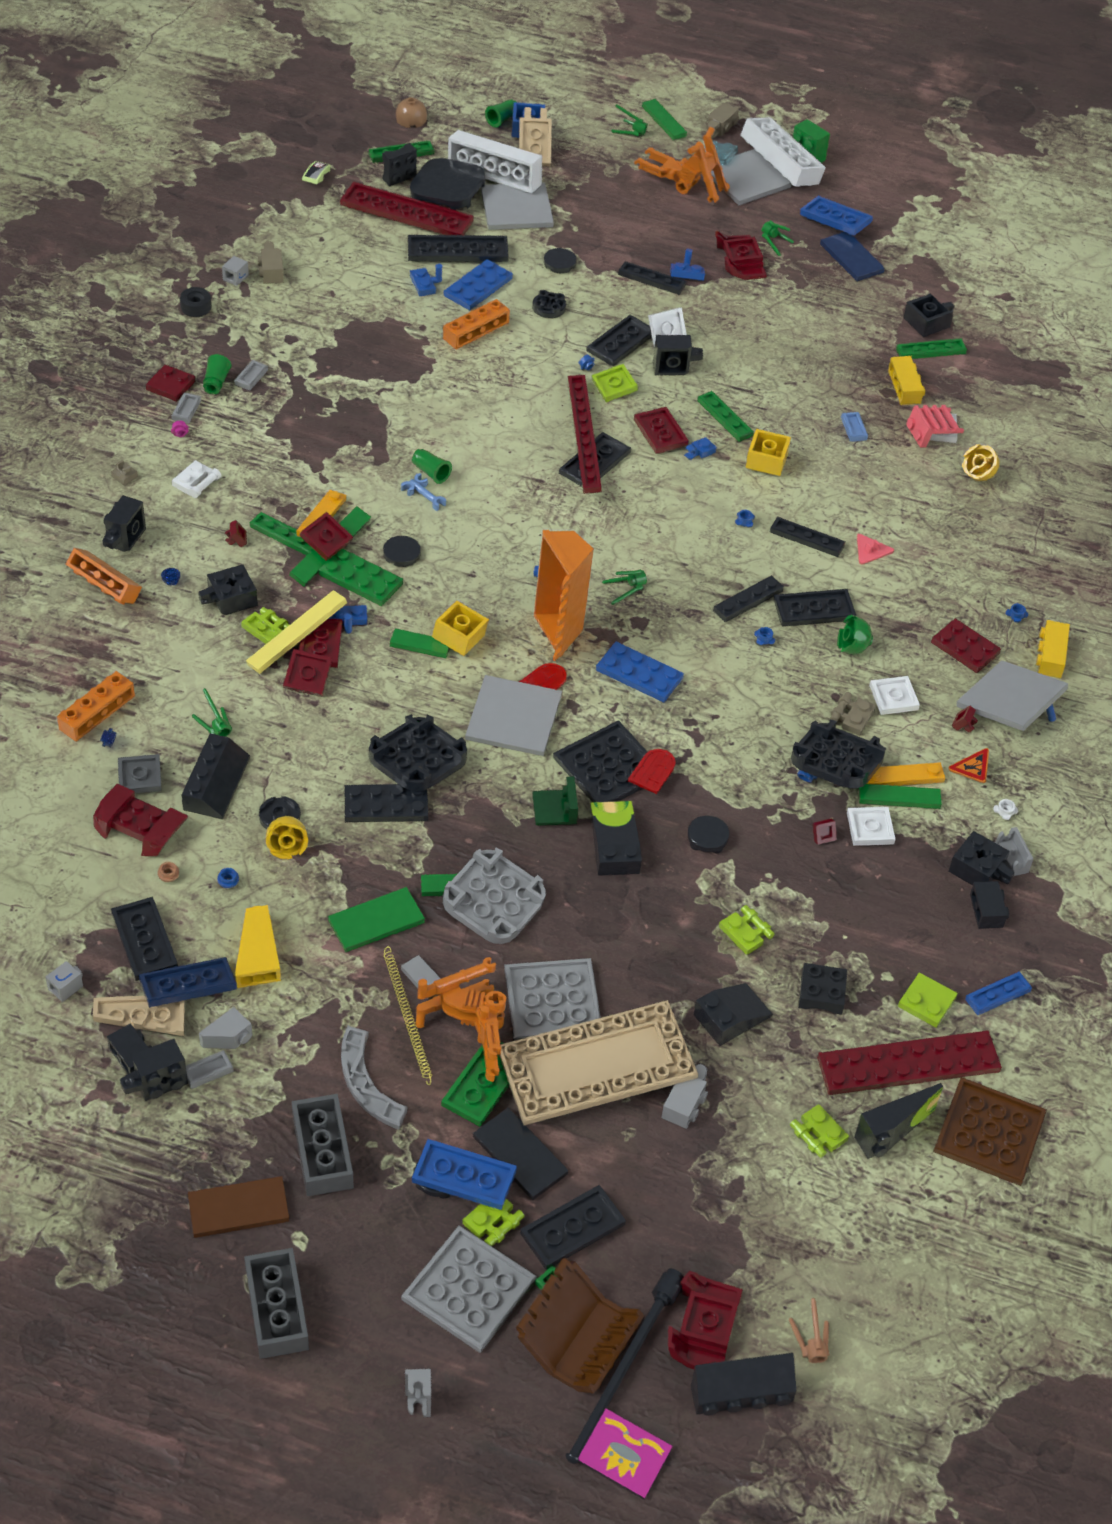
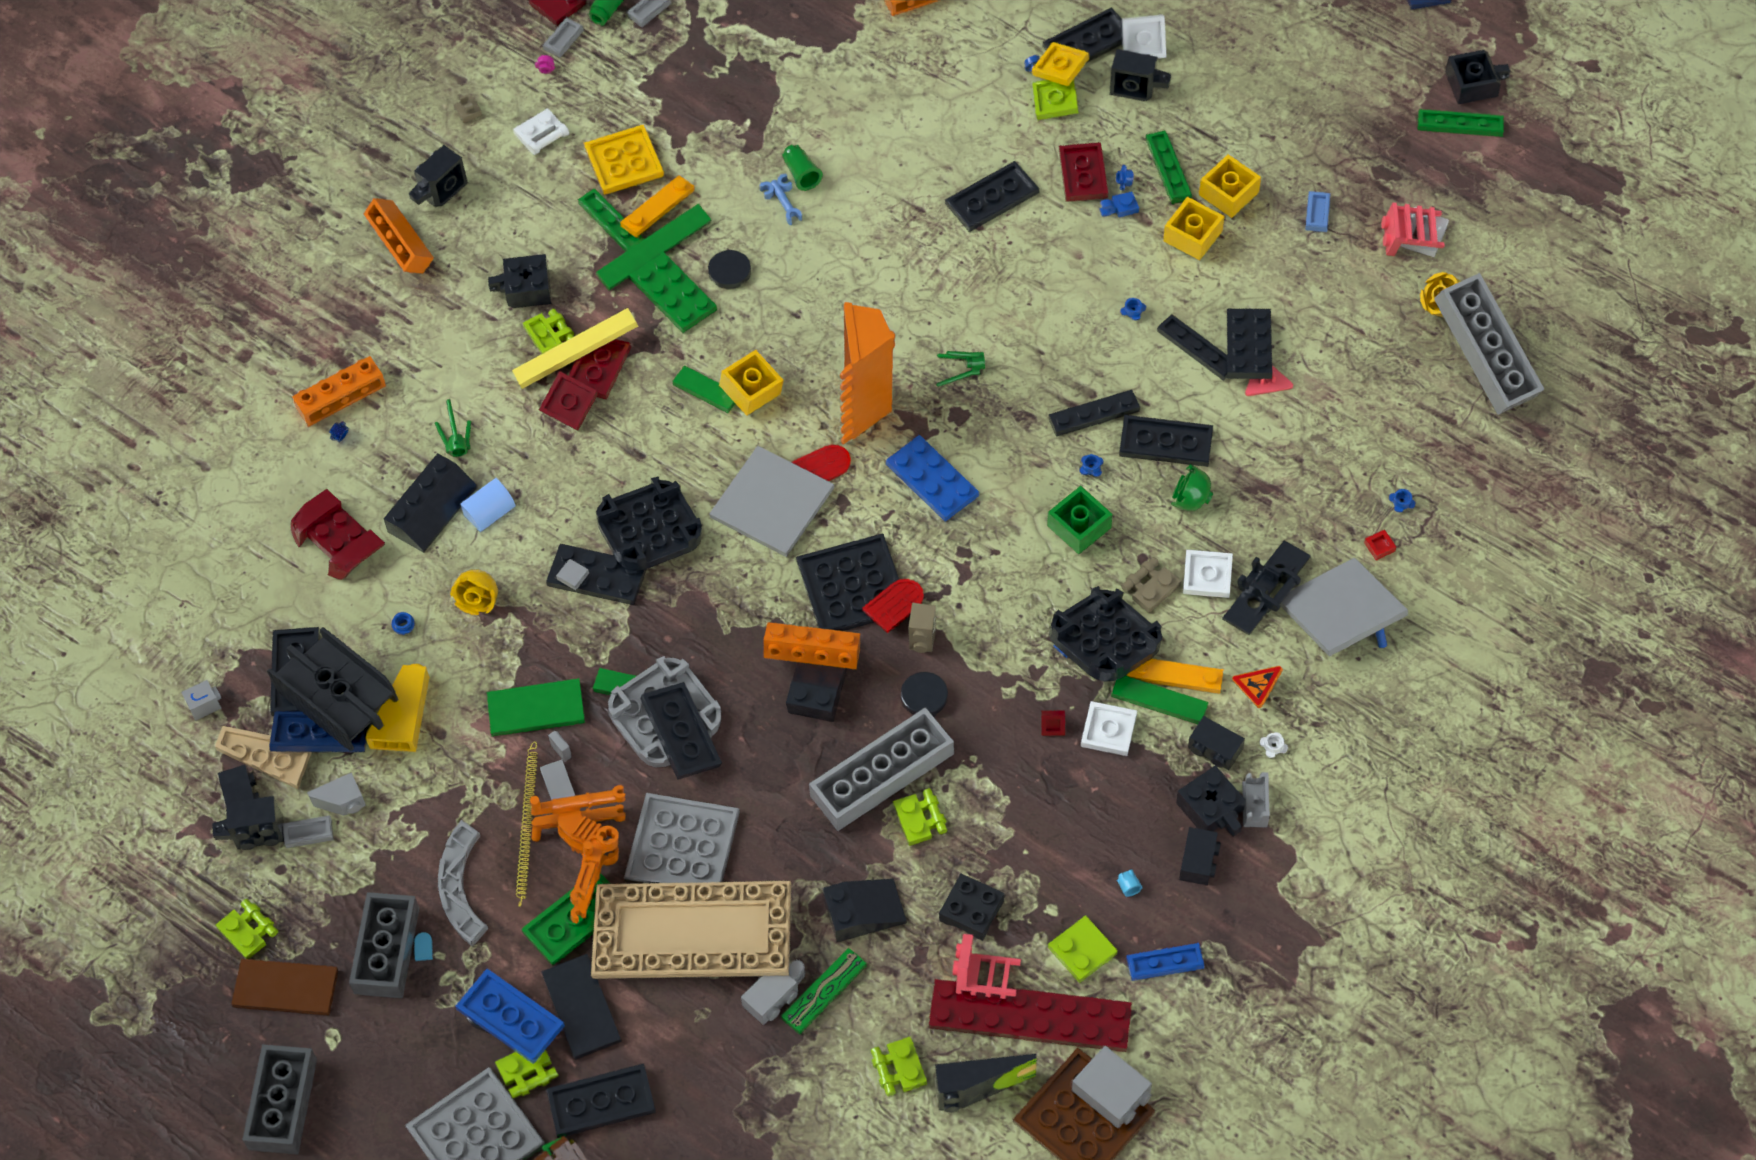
camera: 25 degrees right, 10 degrees up
dark grey plate [118,754,162,793] -> none
nougat plate [158,862,179,882] -> none
clear blue plate [161,568,181,586] -> none
dark red tile [225,520,247,547] -> none
black tile [259,796,301,830] -> none
dark red plate [299,512,353,561] -> none
blue plate [328,605,367,634] -> none
dark green bracket [532,776,578,826] -> none
dark red plate [568,375,602,494] -> none
yellow brick [888,356,925,405] -> none
dark red plate [931,618,1001,673] -> none
dark red tile [952,705,978,732] -> none
yellow brick [1036,620,1070,678] -> none
none -> lime plate [215,899,278,959]
none -> black piece [267,627,399,751]
none -> medium azure piece [414,932,433,961]
none -> light blue brick [461,478,516,532]
none -> light grey tile [548,731,571,762]
none -> light grey tile [556,559,589,590]
none -> yellow plate [584,124,664,195]
none -> black plate [640,682,722,780]
none -> orange brick [764,622,860,669]
none -> green tile [781,948,867,1035]
none -> light grey brick [809,708,954,831]
none -> dark tan brick [908,603,936,653]
none -> coral plate [953,934,1021,999]
none -> yellow plate [1031,42,1089,86]
none -> green brick [1047,485,1113,555]
none -> light grey brick [1072,1046,1152,1128]
none -> blue plate [1116,165,1134,191]
none -> medium azure hose [1117,870,1142,897]
none -> black brick [1188,716,1245,770]
none -> yellow brick [1199,154,1261,218]
none -> black piece [1222,540,1311,635]
none -> black plate [1227,309,1272,379]
none -> red tile [1364,529,1397,560]
none -> light grey brick [1434,273,1545,415]

